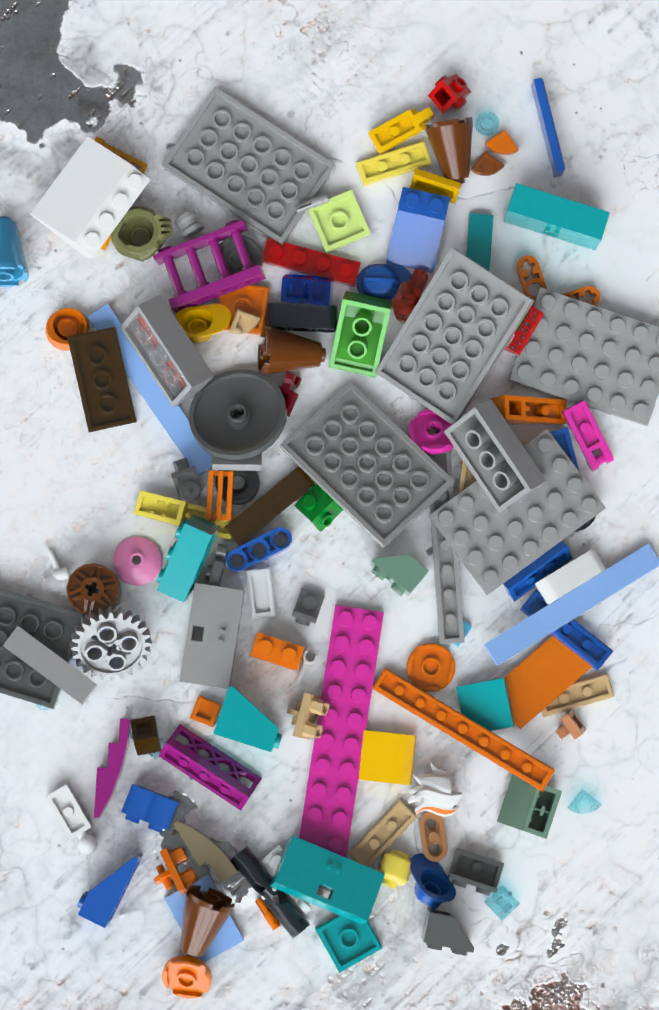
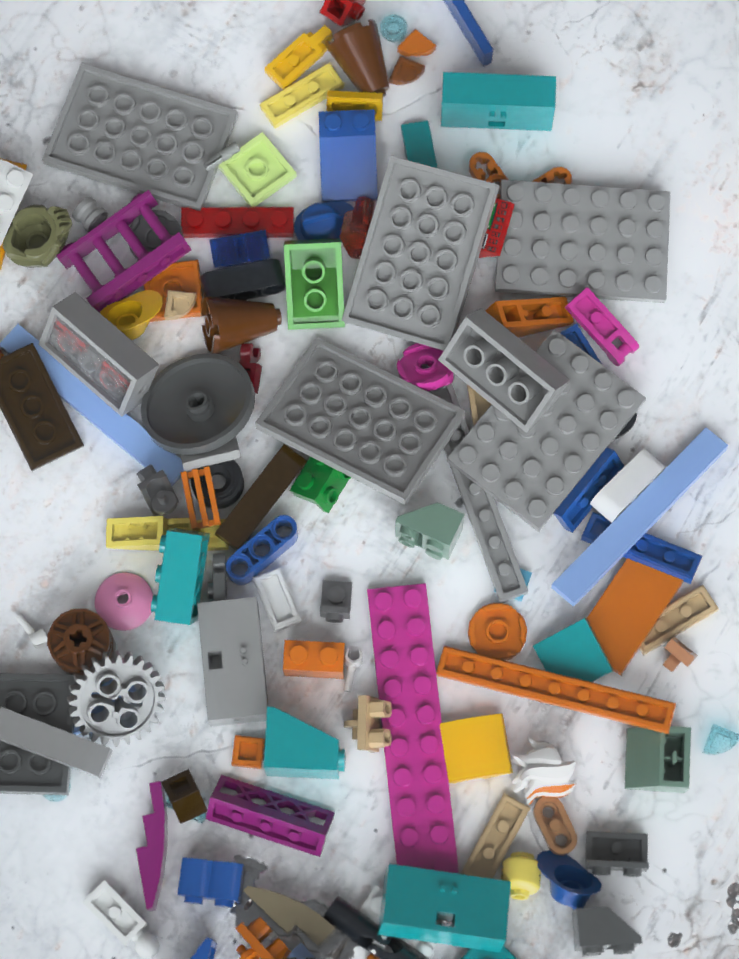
camera: 10 degrees left, 10 degrees down
clear light blue tile [484,885,520,921] -> none

